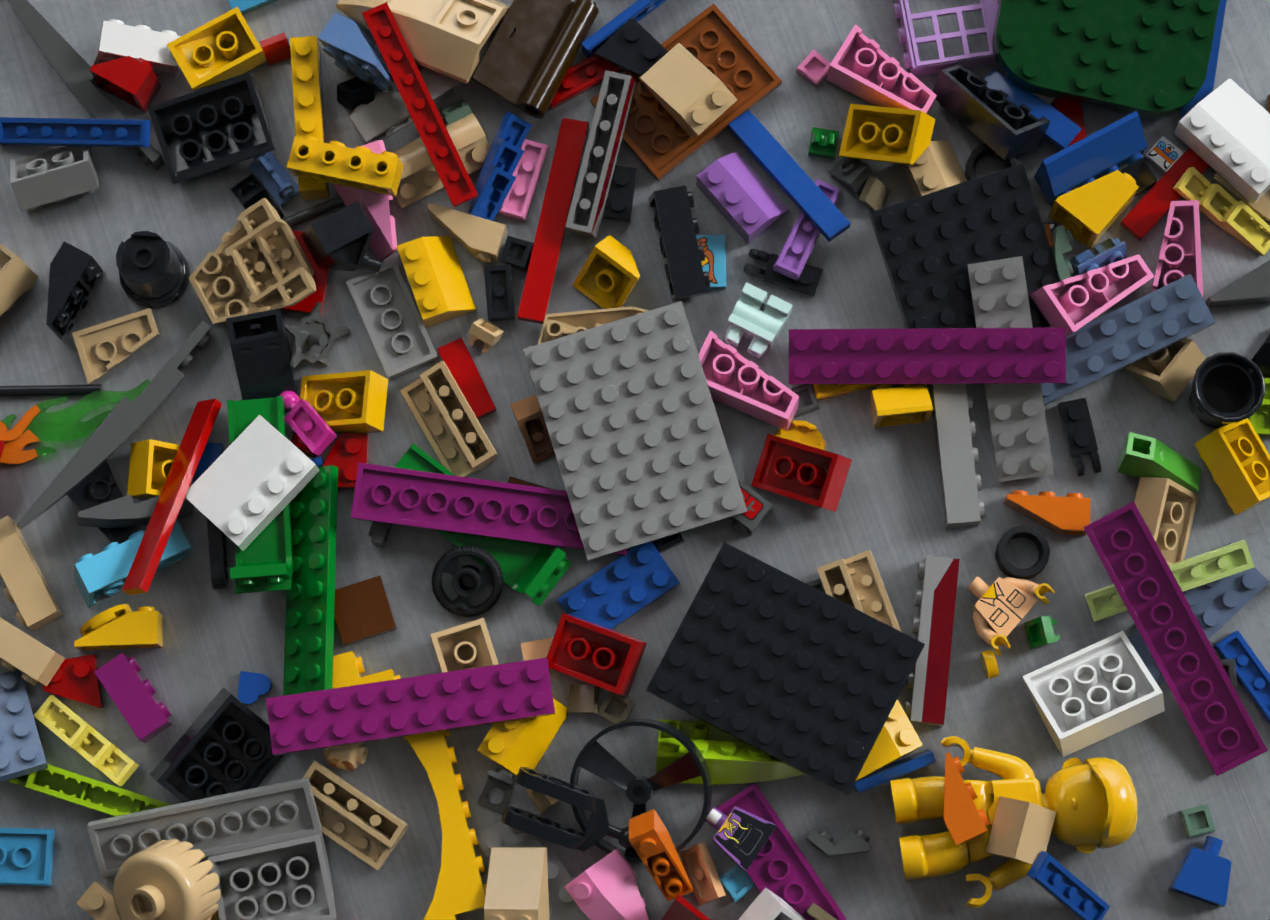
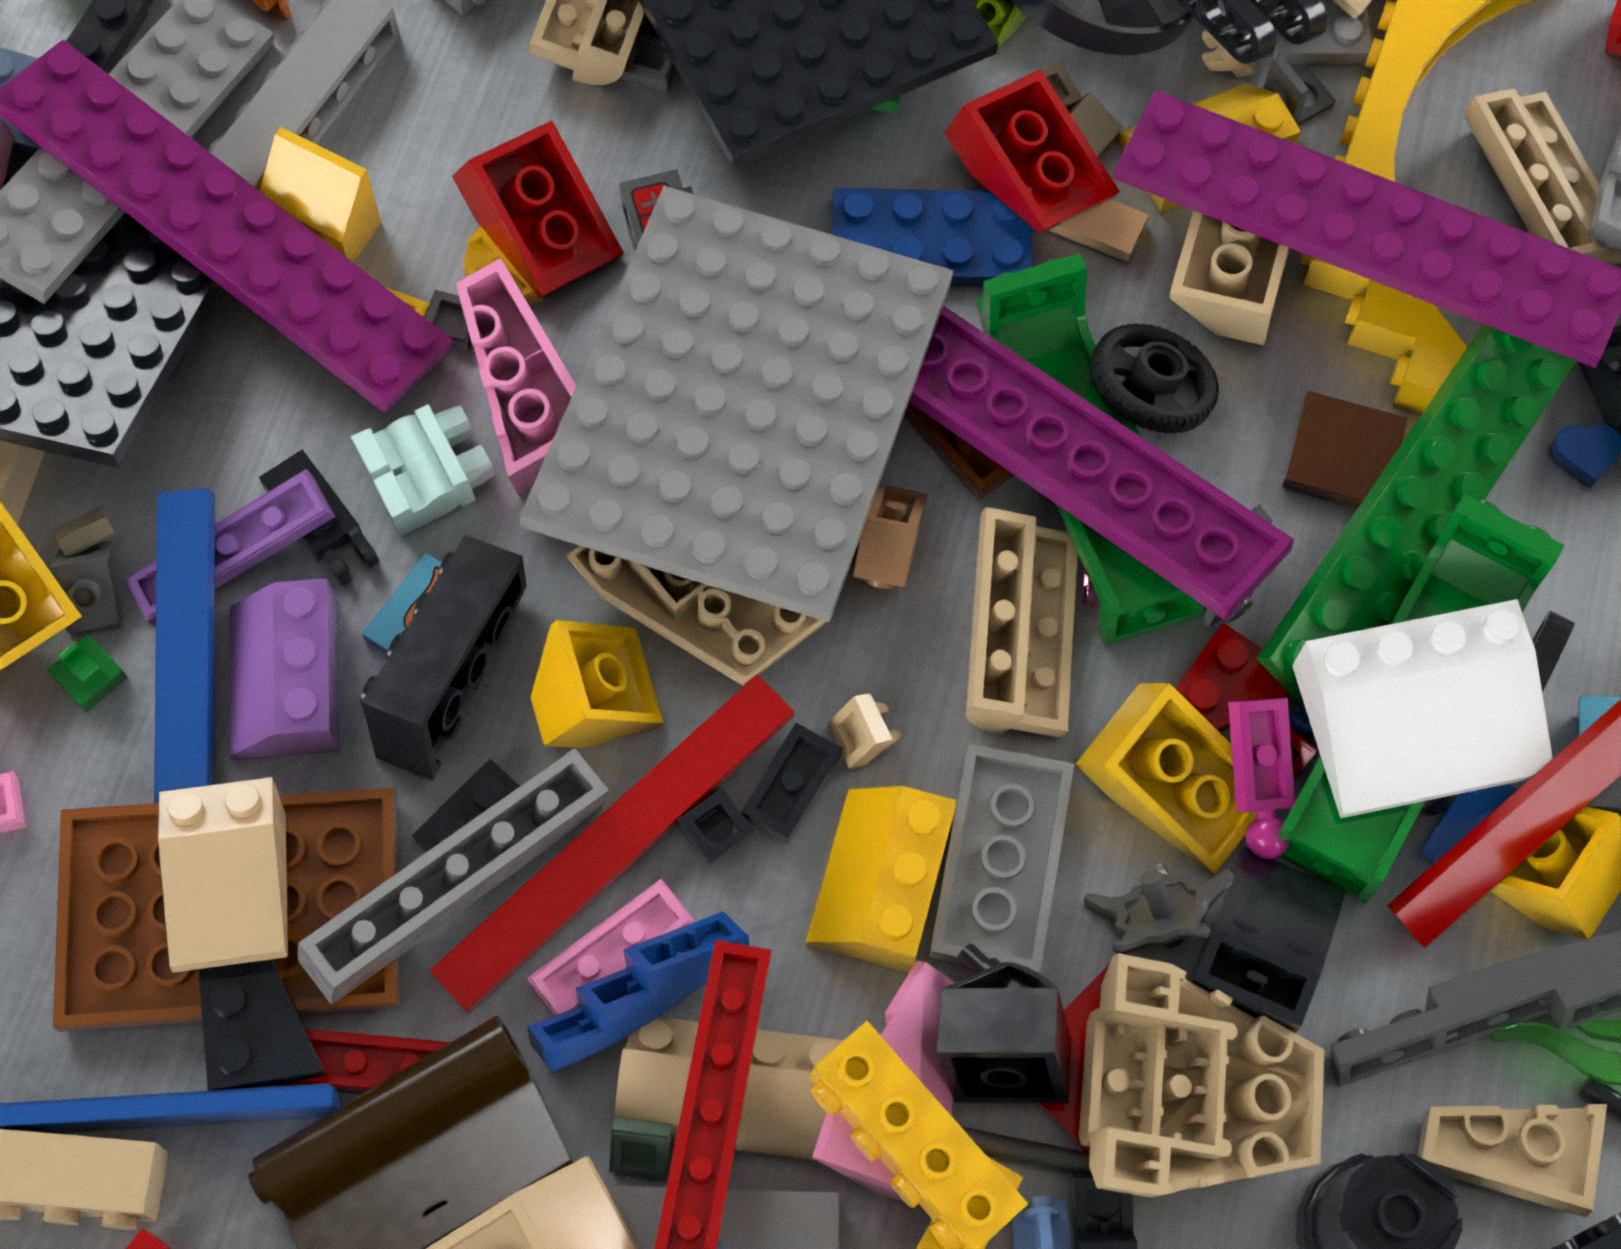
camera: 150 degrees left, 10 degrees down
tan slope [427,202,507,263] -> none
red tile [437,337,497,419] -> none

